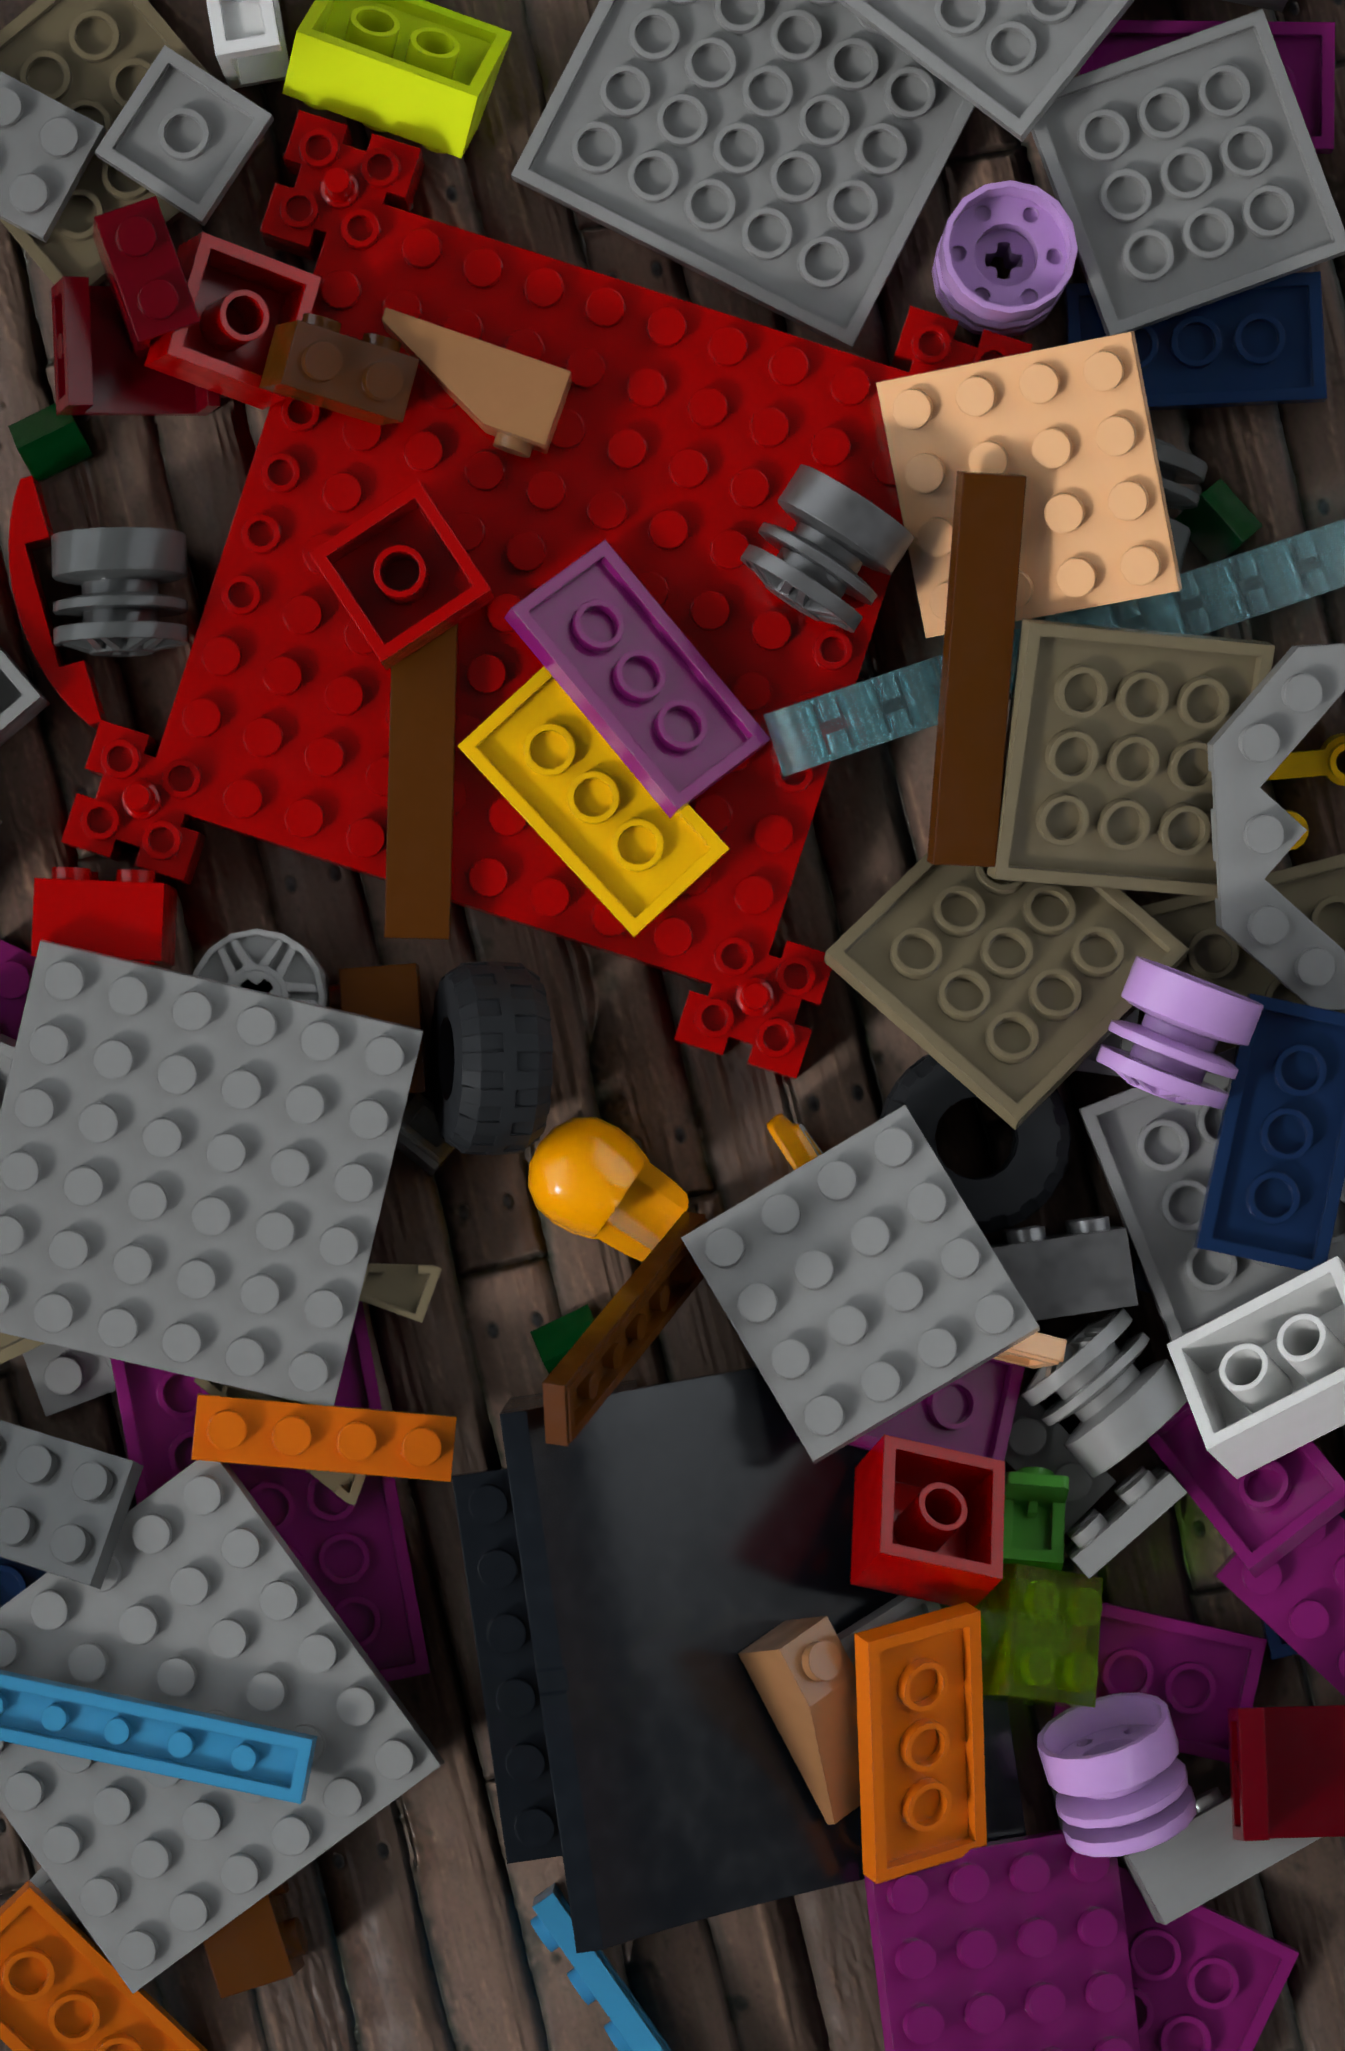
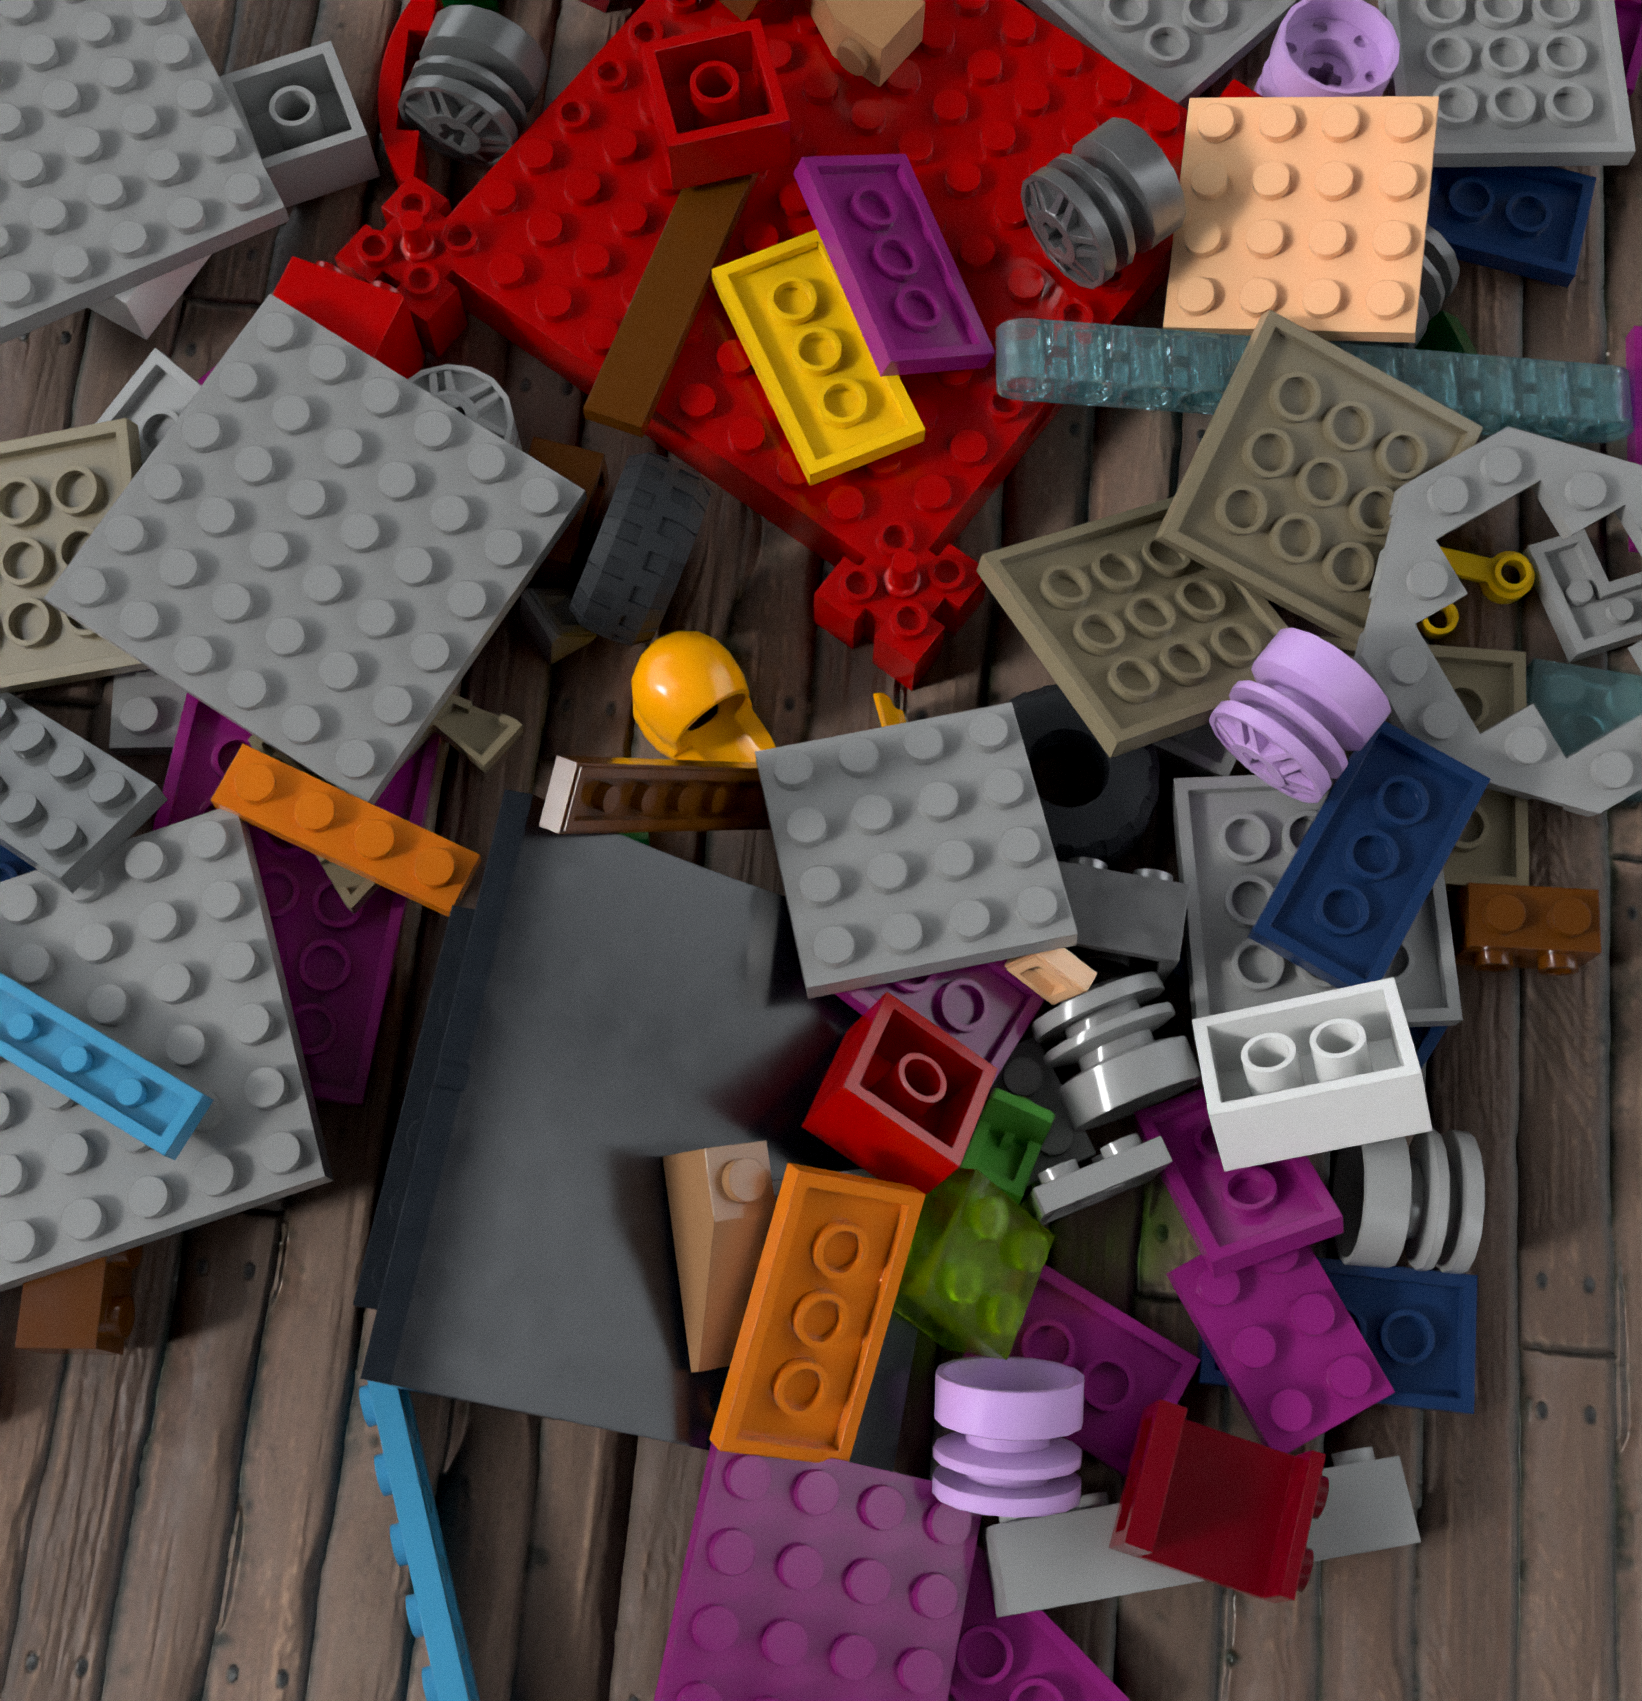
camera: 15 degrees right, 15 degrees down
reddish brown tile [927,471,1026,867] -> none

